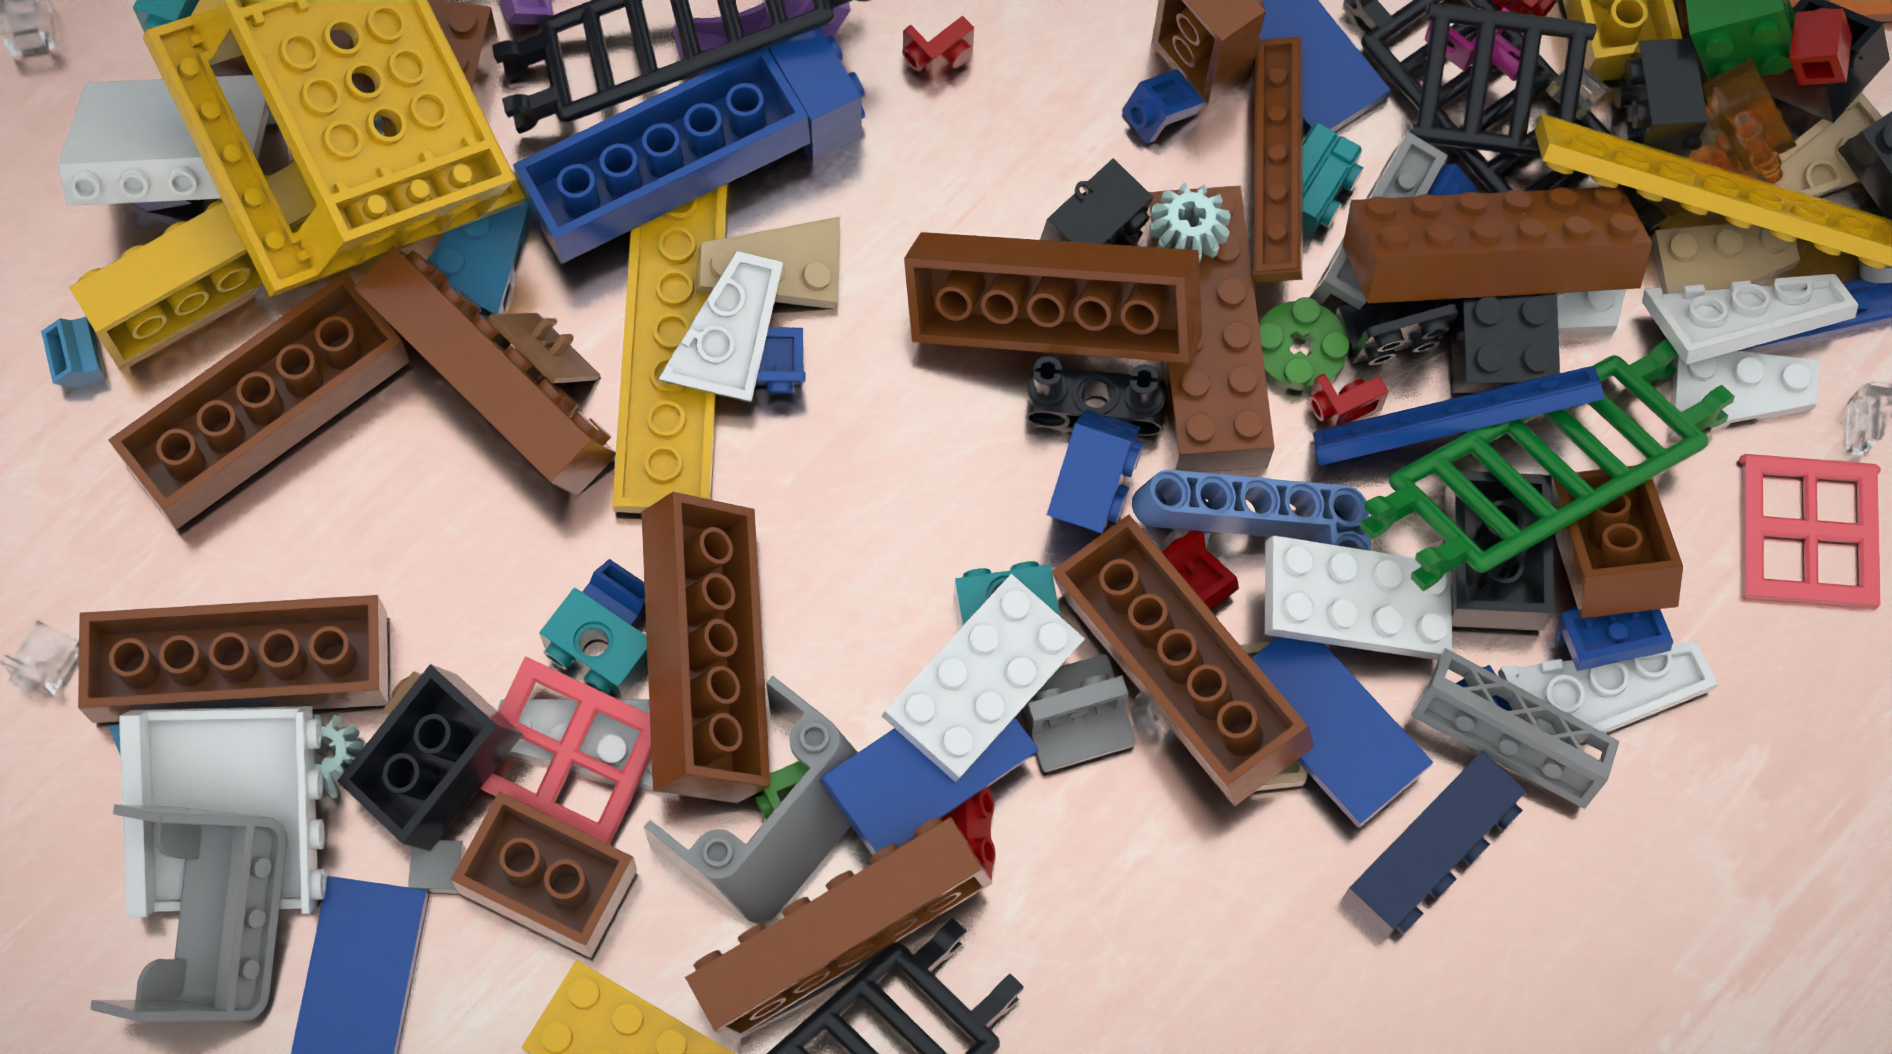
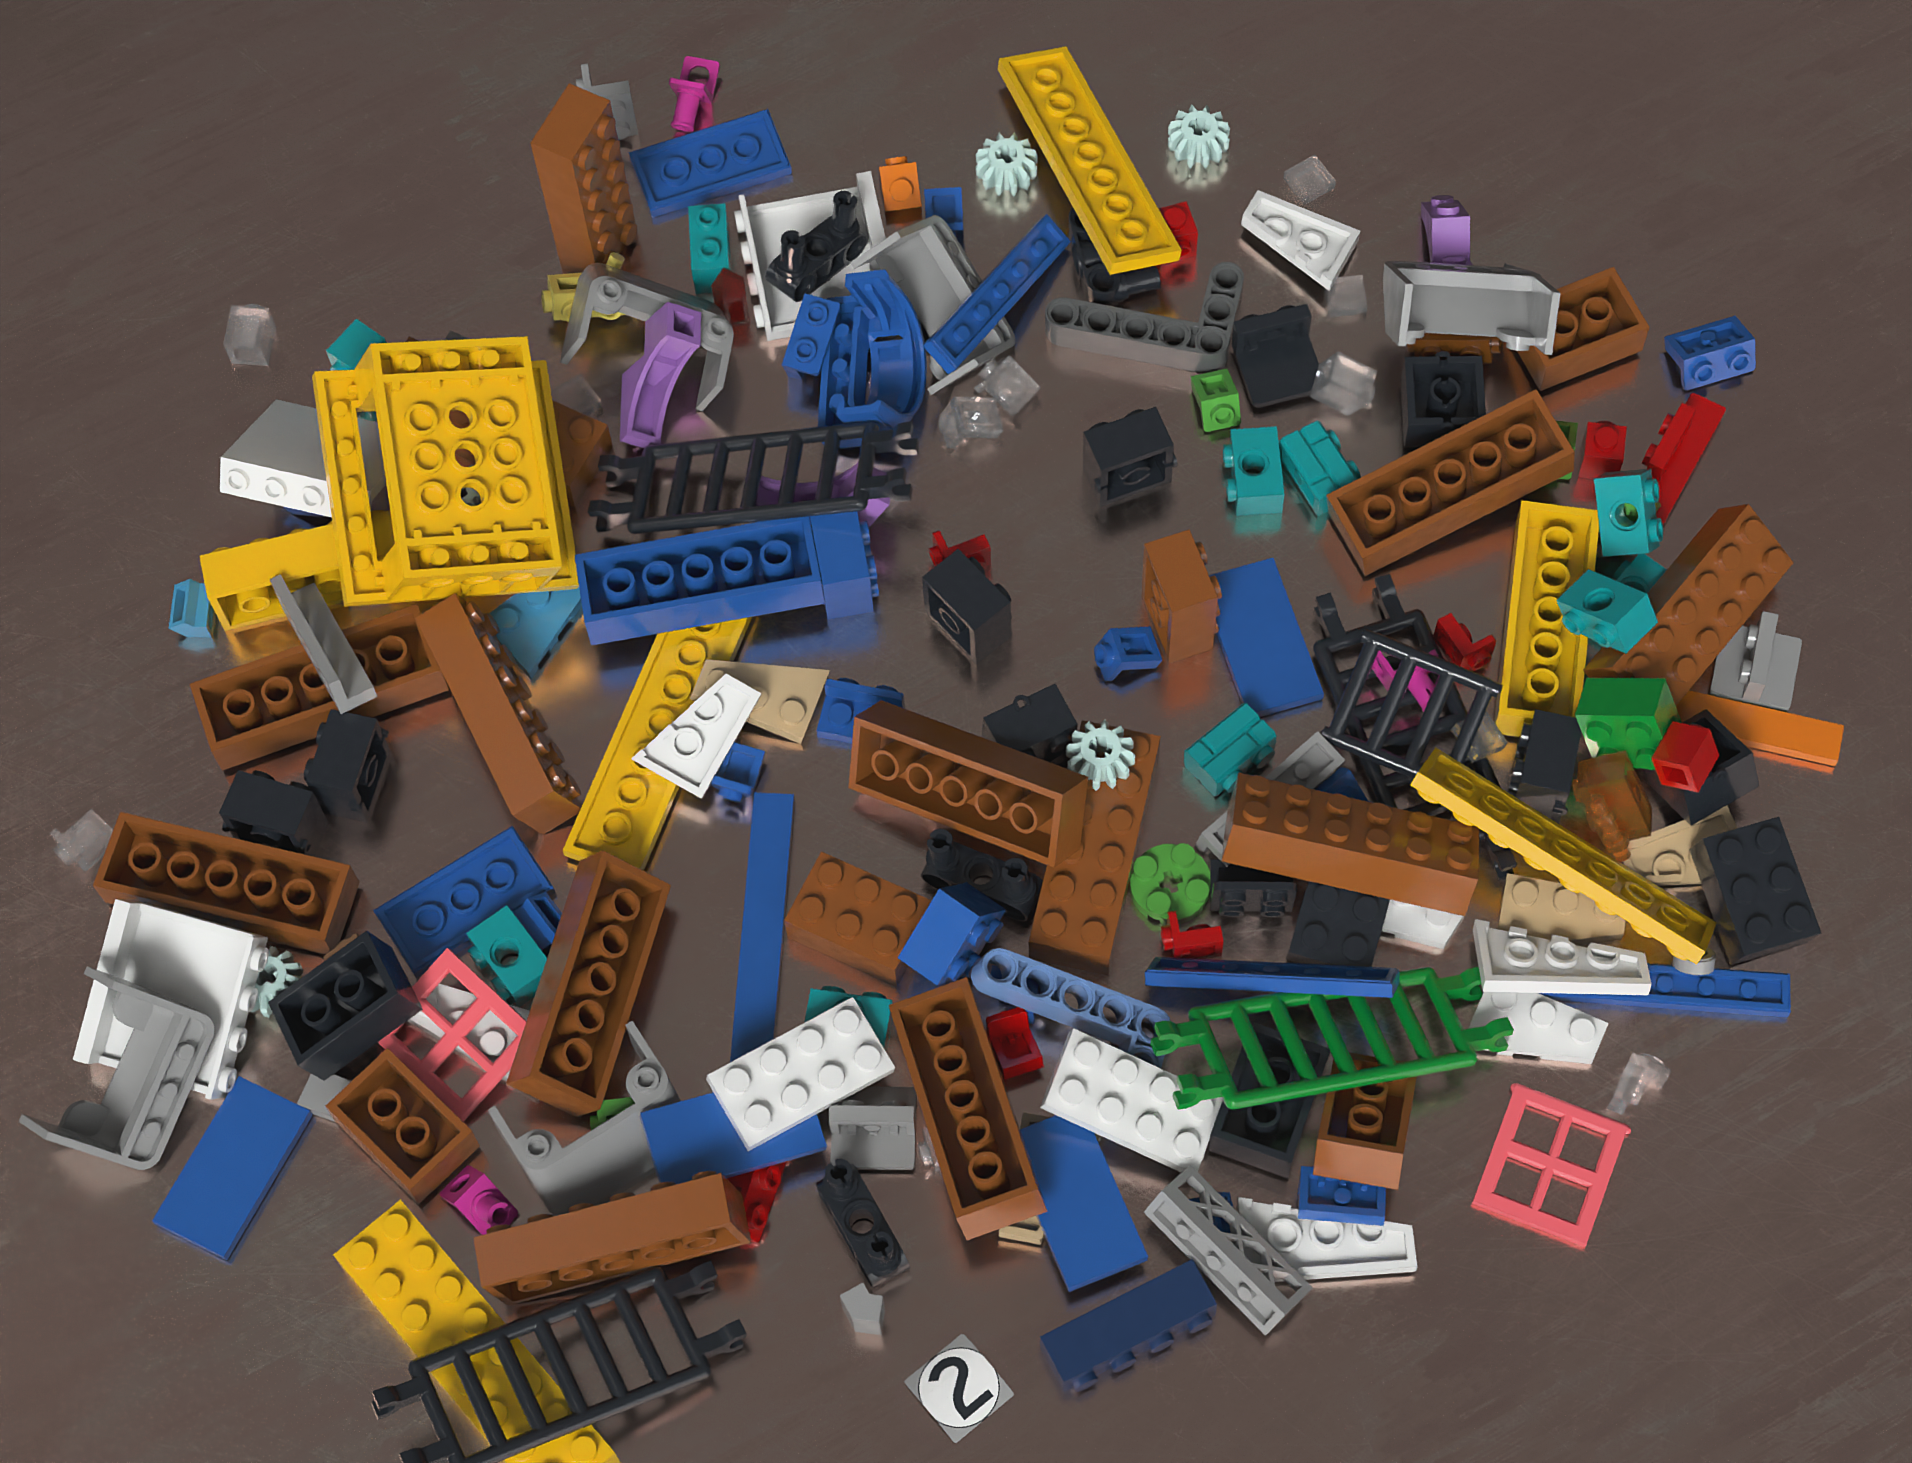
camera: 25 degrees right, 5 degrees down
medium nougat piece [487,313,601,384] -> none
dark orange tile [1253,36,1303,283] -> none
none -> black brick [219,770,329,857]
none -> light grey fence [270,574,377,714]
none -> black brick [304,709,391,823]
none -> blue tile [373,826,556,978]
none -> dark pink bracket [439,1165,518,1235]
none -> blue tile [730,792,795,1062]
none -> dark orange brick [784,851,931,987]
none -> black piece [815,1159,911,1289]
none -> blue bracket [816,678,905,744]
none -> light grey piece [840,1283,885,1335]
none -> sticker [904,1334,1014,1443]
none -> black brick [922,549,1012,665]

